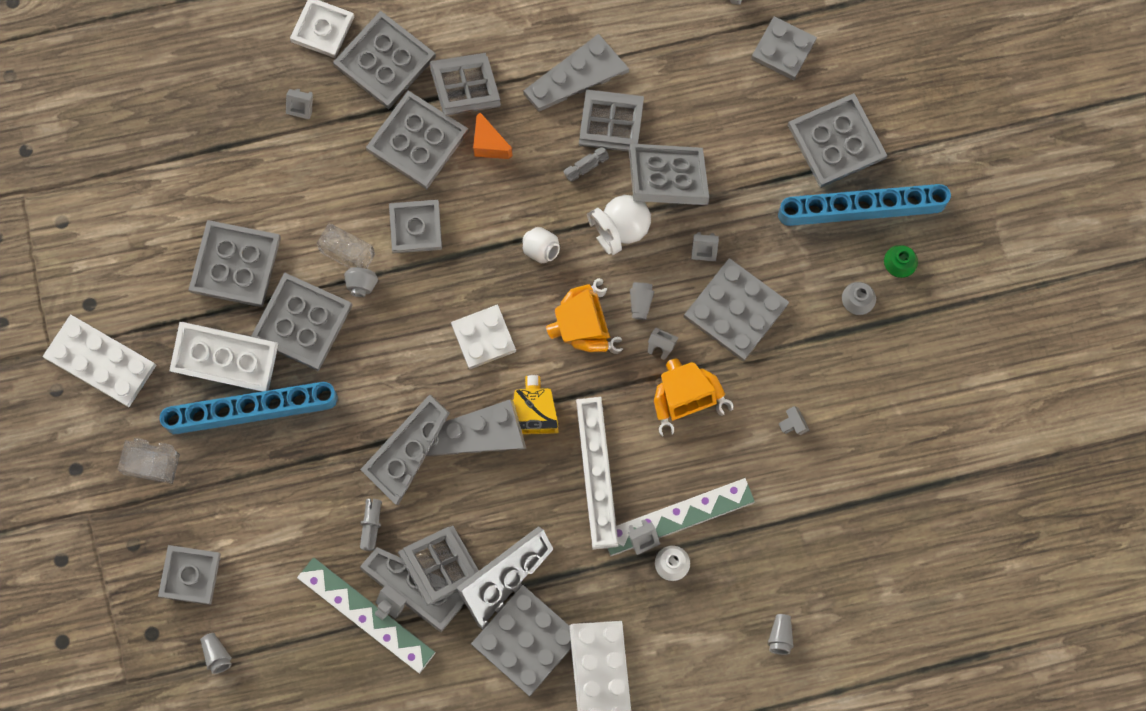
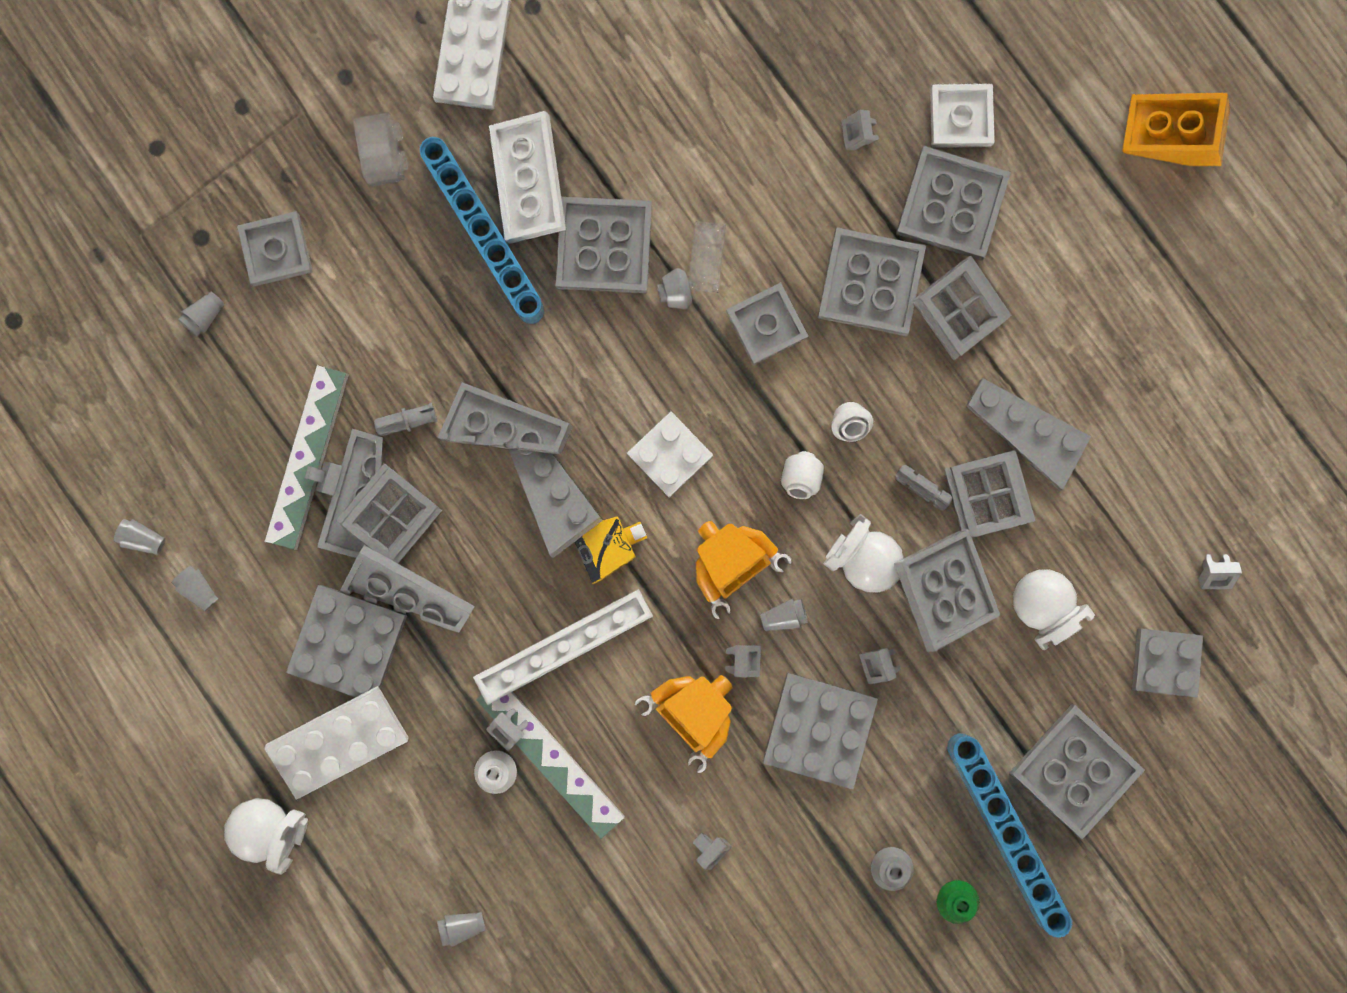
camera: 70 degrees right, 10 degrees up
light grey plate [189,220,281,307] -> none
orange slope [473,112,513,159] -> none
none -> white cone [831,402,873,442]
none -> white tile [1013,570,1095,650]

